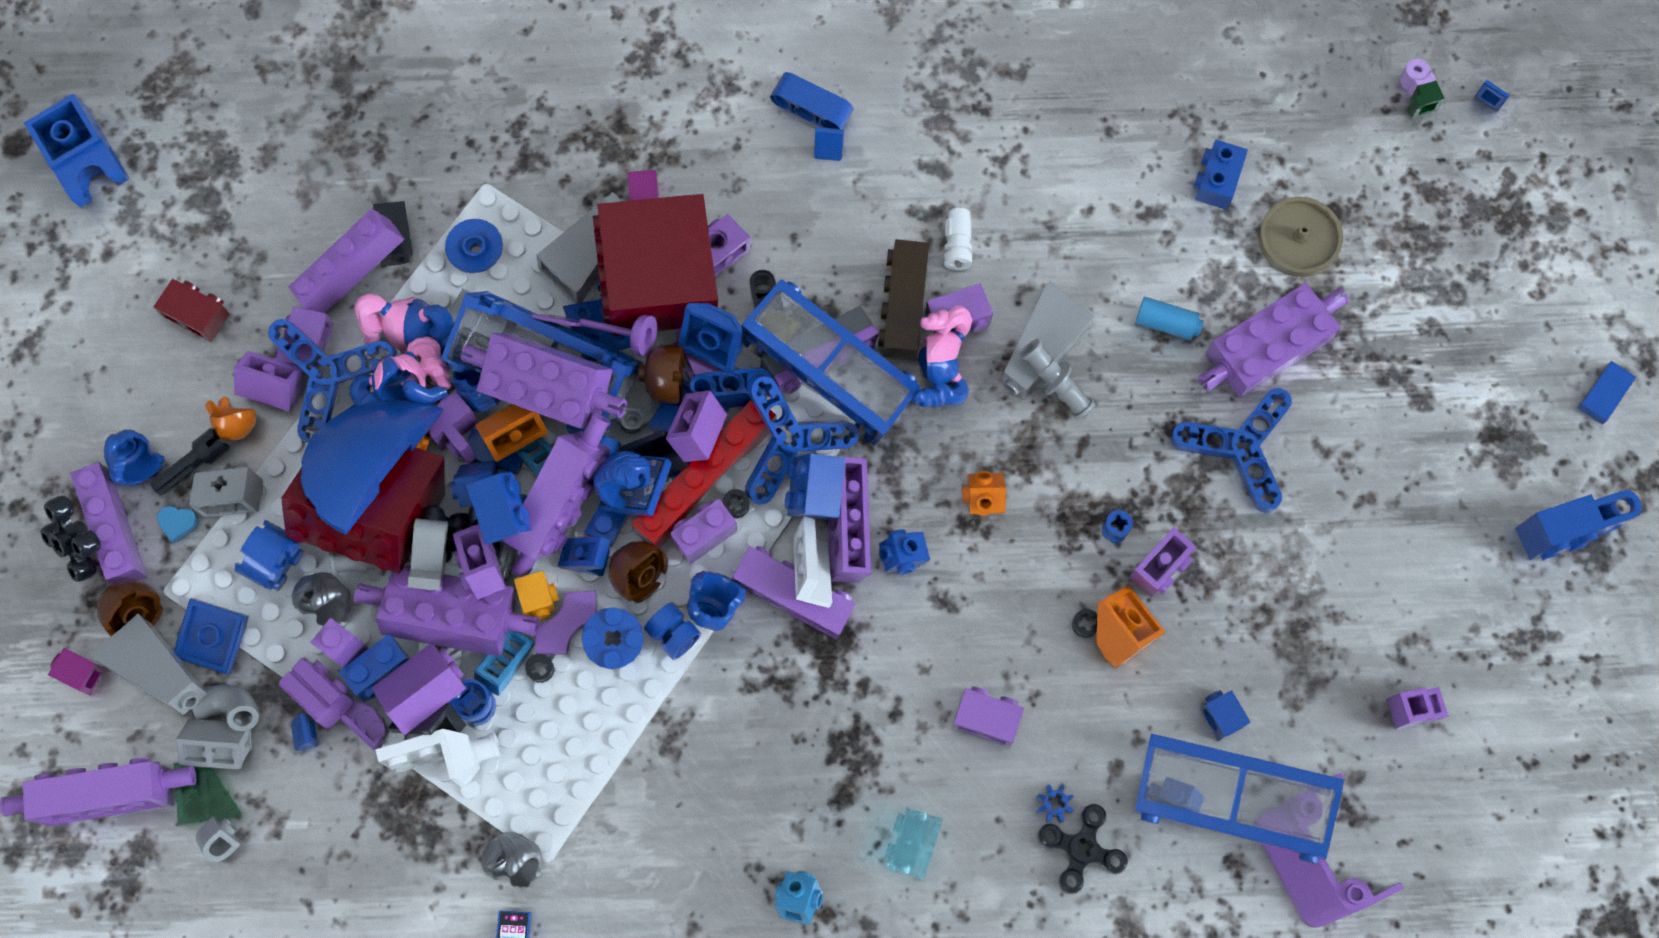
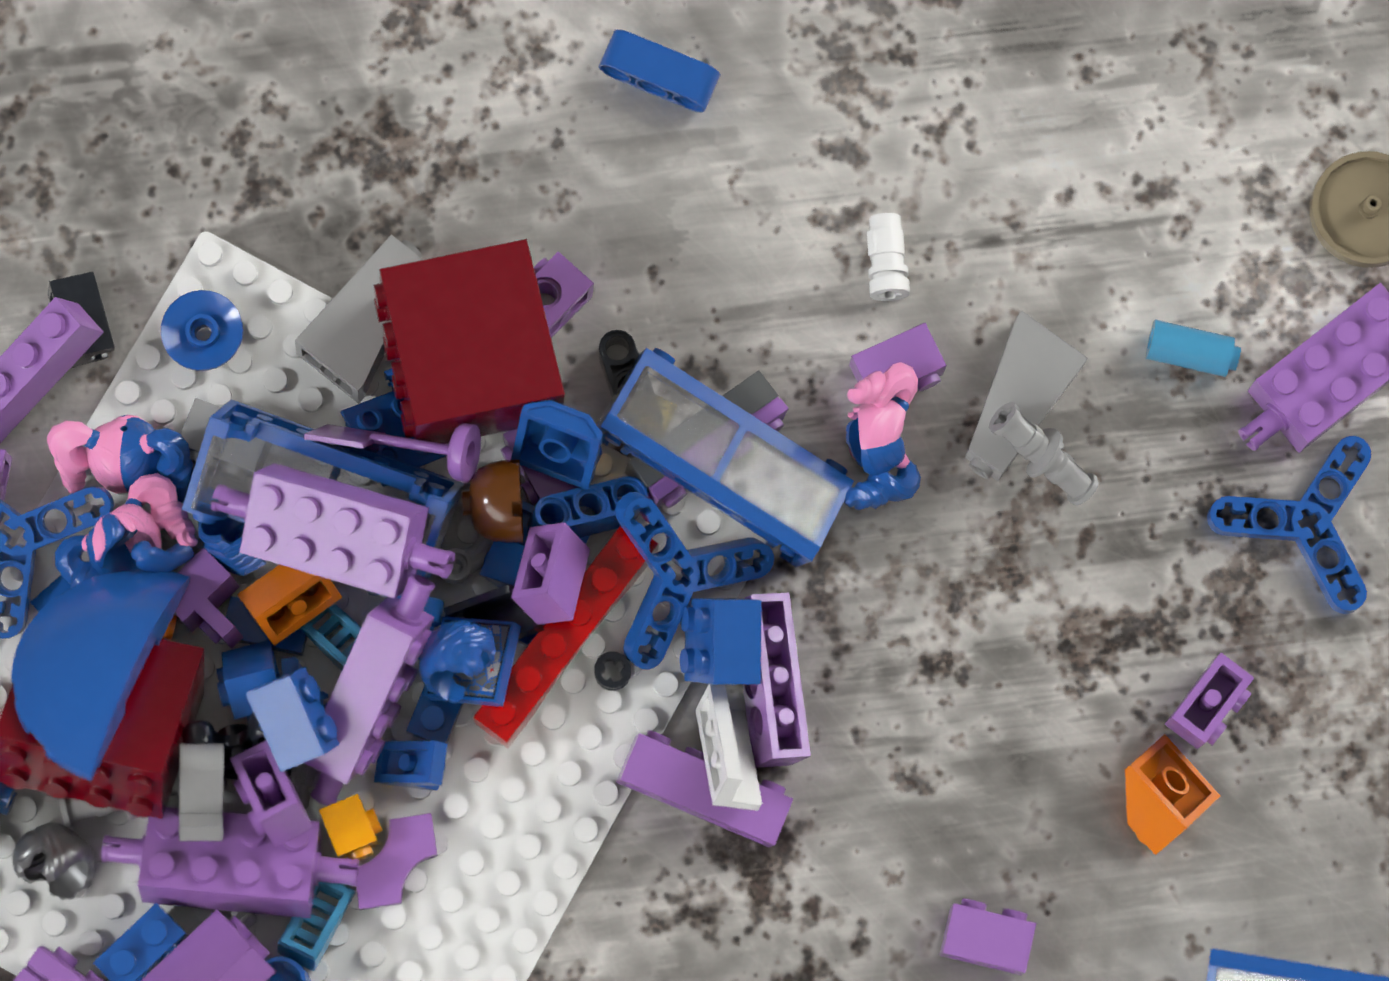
camera: 10 degrees left, 5 degrees up
medium lavender brick [310,617,369,668] -> none
black bush [525,654,555,683] -> none
blue brick [581,607,644,669] -> none
reddish brown cylinder [608,541,668,603] -> none
magenta brick [628,170,659,201] -> none
blue wheel [644,602,702,660] -> none
medium lavender brick [670,499,738,565] -> none
blue hair [687,571,746,631] -> none
blue slope [814,127,844,161] -> none
dark brown brick [878,239,929,360] -> none
blue brick [879,529,930,575] -> none
orange brick [962,471,1006,516] -> none
black bush [1072,609,1097,638] -> none
blue bush [1102,510,1133,543] -> none
blue brick [1193,139,1248,210] -> none
blue brick [1200,690,1251,741] -> none

